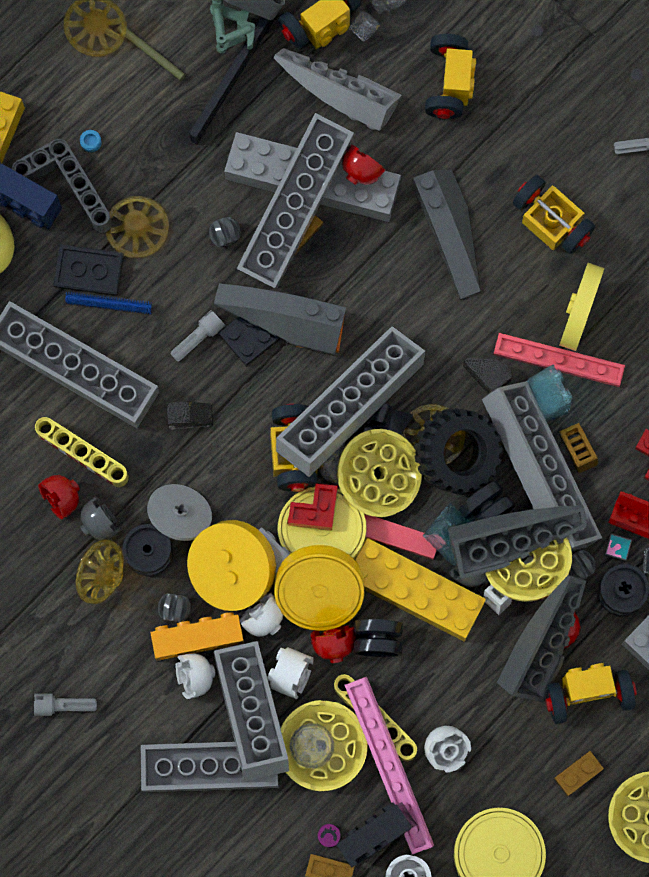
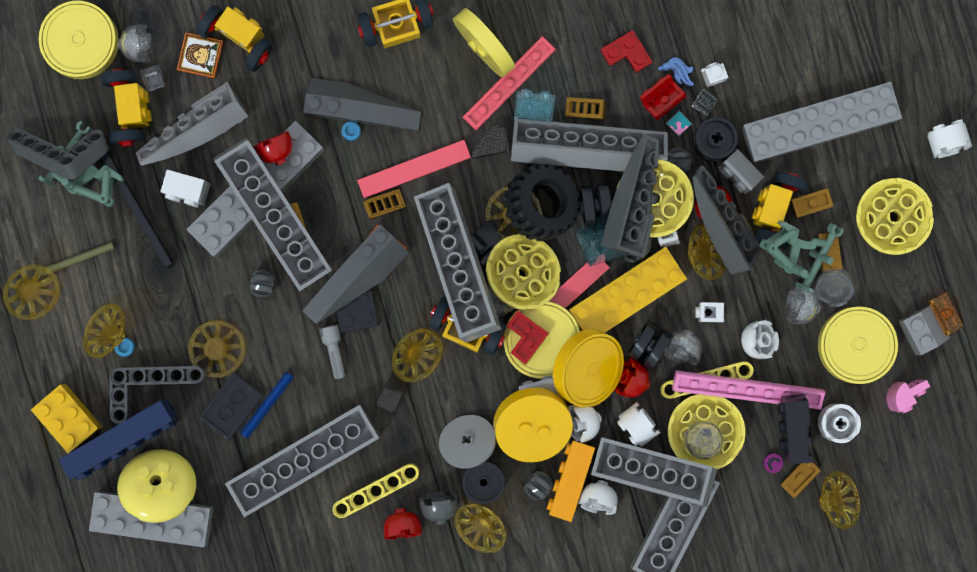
camera: 65 degrees left, 10 degrees up
none -> clear yellow wheel [83,303,125,359]
none -> white brick [161,170,211,208]
none -> tile [177,33,223,79]
none -> dark azure tile [341,121,361,141]
none -> coral tile [357,140,471,199]
none -> pearl gold slope [363,189,406,220]
none -> clear yellow wheel [392,329,443,382]
none -> clear cylinder [664,330,702,366]
none -> clear yellow wheel [687,223,726,280]
none -> white brick [695,302,724,322]
none -> light grey slope [719,149,764,194]
none -> sand green piece [760,220,844,293]
none -> clear cylinder [785,286,821,325]
none -> pearl gold plate [790,188,834,218]
none -> clear cylinder [815,268,854,307]

